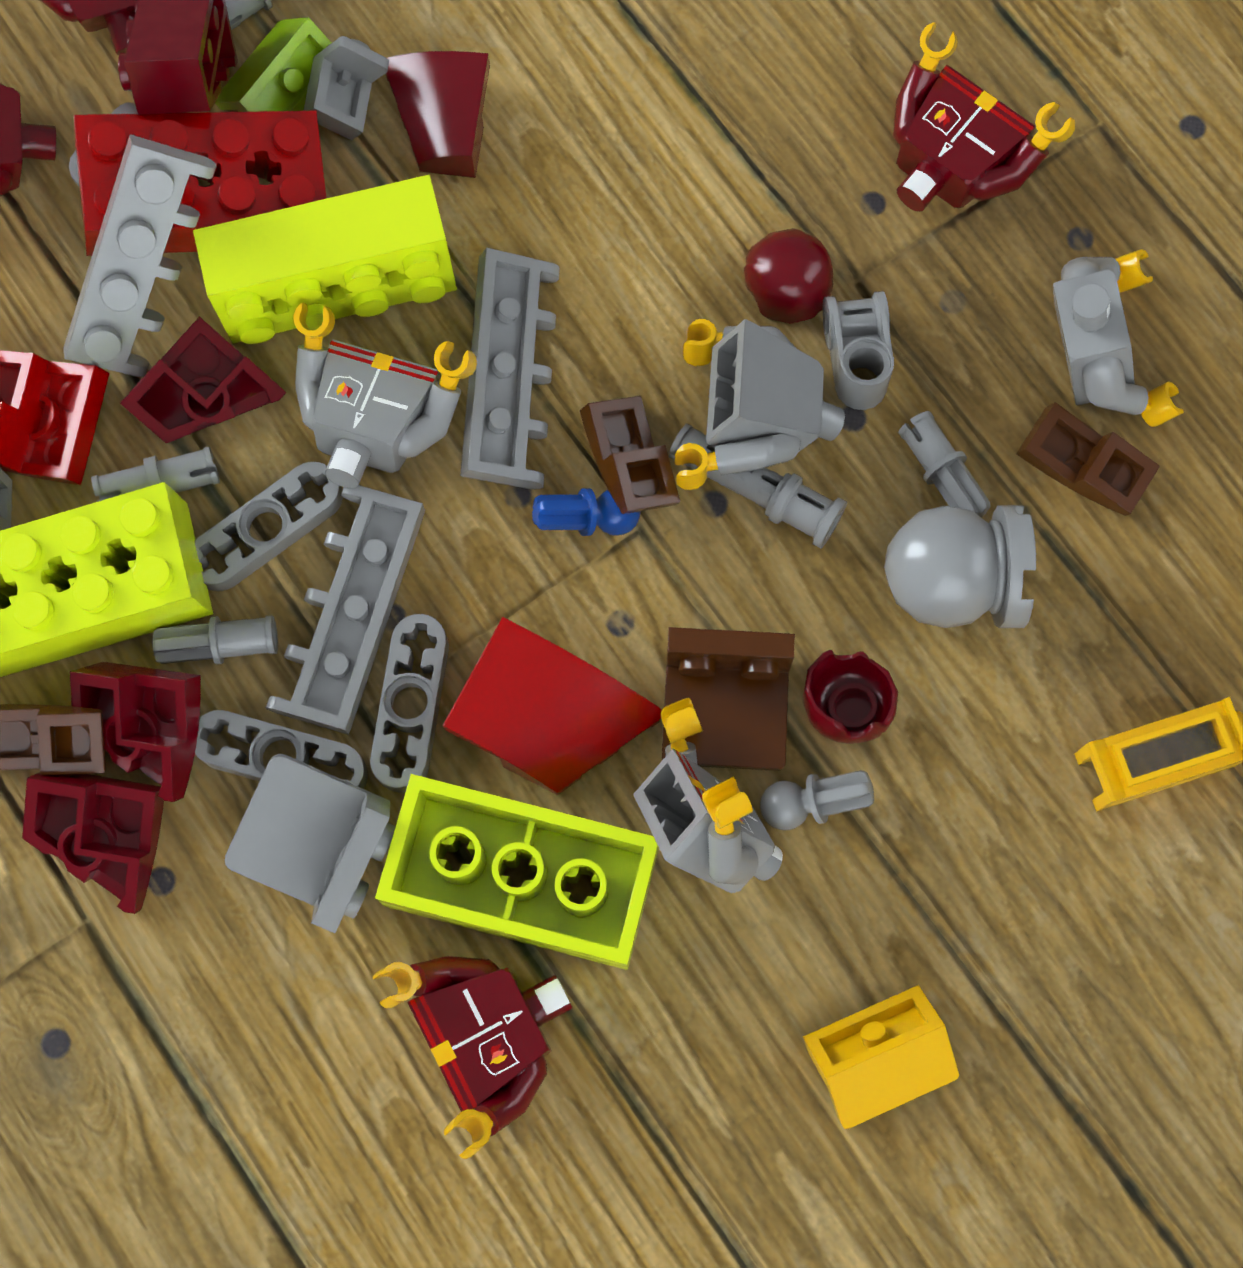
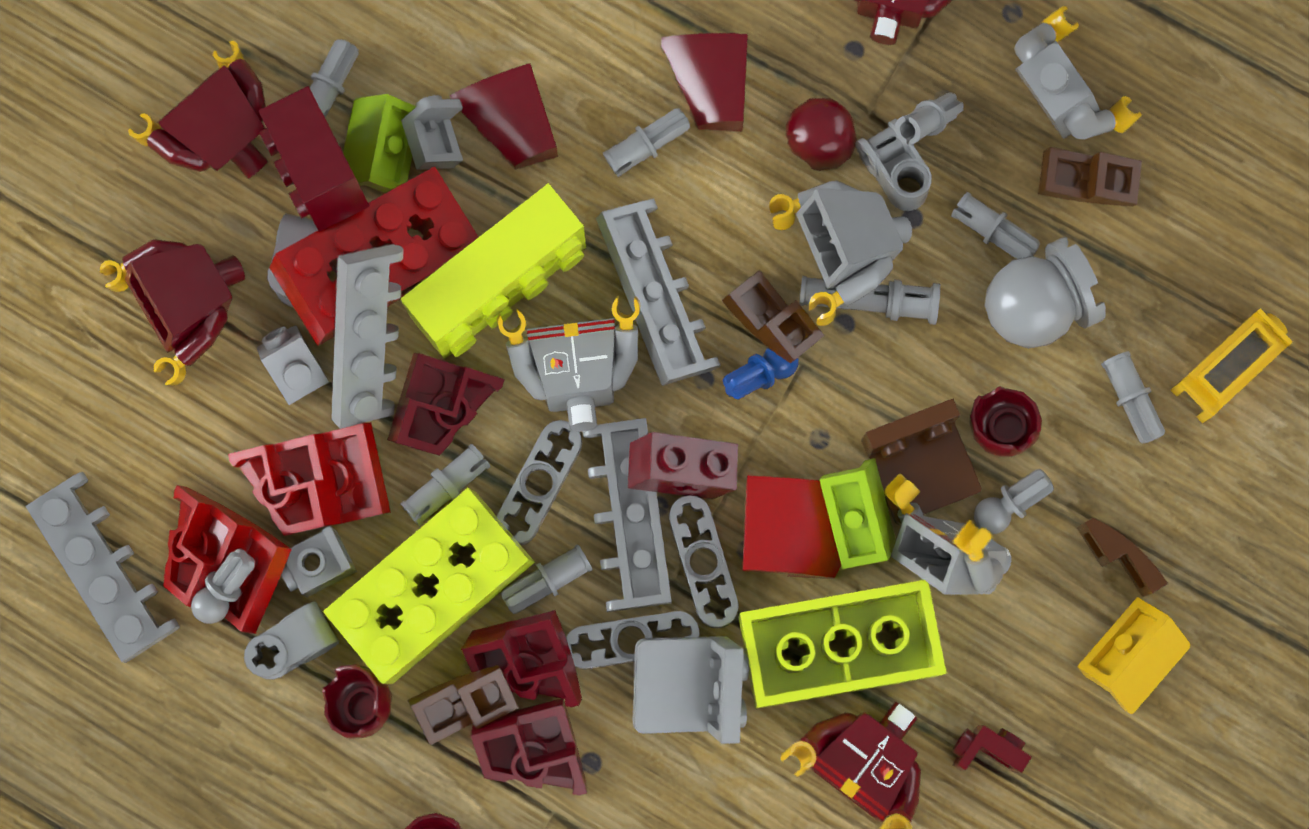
camera: 25 degrees left, 5 degrees up
none -> light grey bracket [257,325,329,405]
none -> light grey axle [603,108,690,177]
none -> brick [628,432,738,499]
none -> dark red slope [661,33,748,132]
none -> lime panel [819,458,896,569]
none -> light grey axle [895,93,964,145]
none -> dark red bracket [952,725,1032,773]
none -> reddish brown slope [1077,518,1168,597]
none -> light grey axle [1101,351,1165,444]

